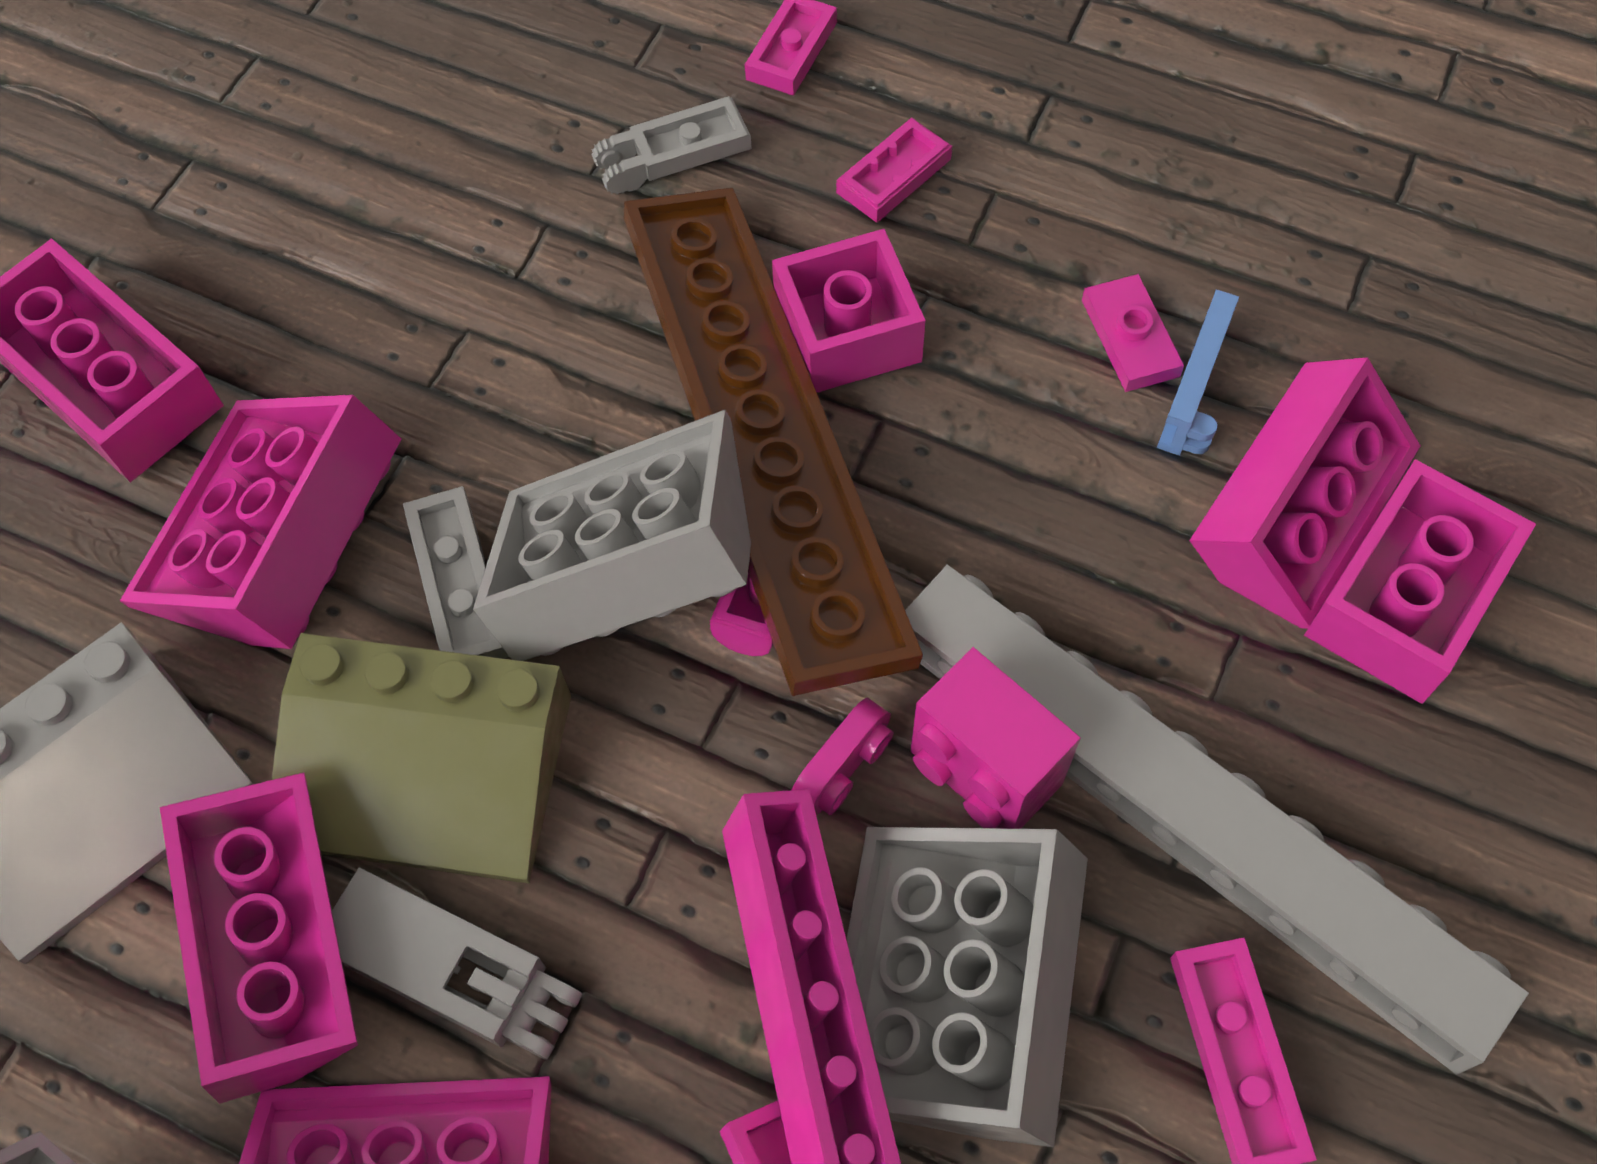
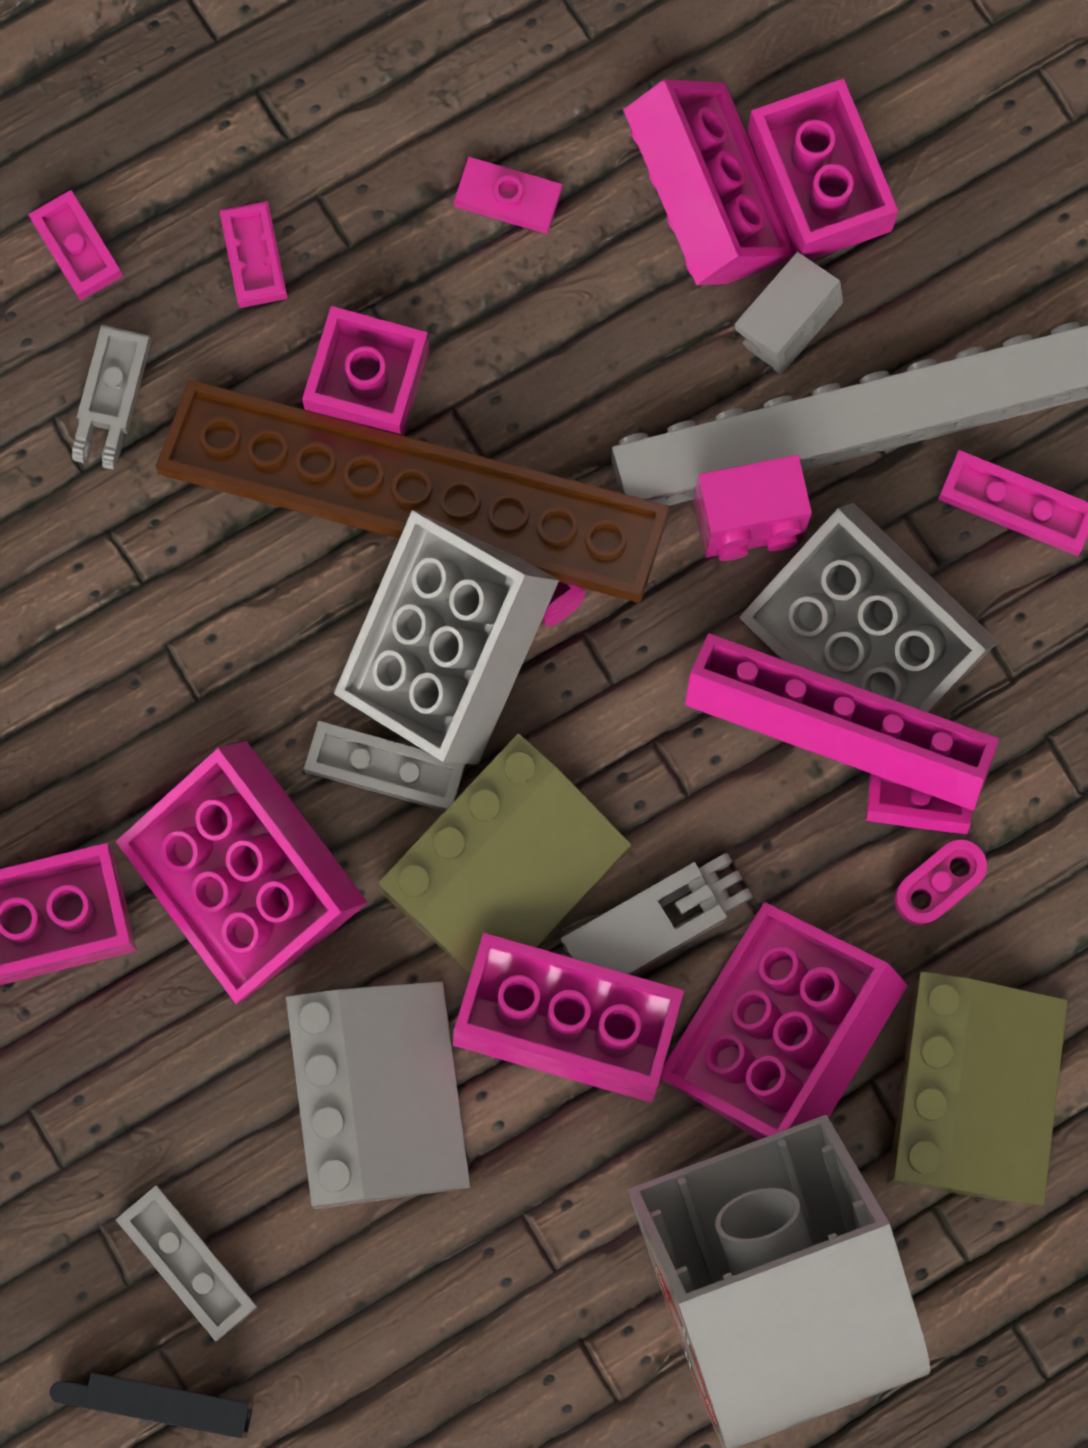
camera: 60 degrees left, 15 degrees up
dark pink plate [791,697,894,816] -> none
medium blue hinge [1157,289,1239,456] -> none
none -> light grey hinge [734,251,843,375]

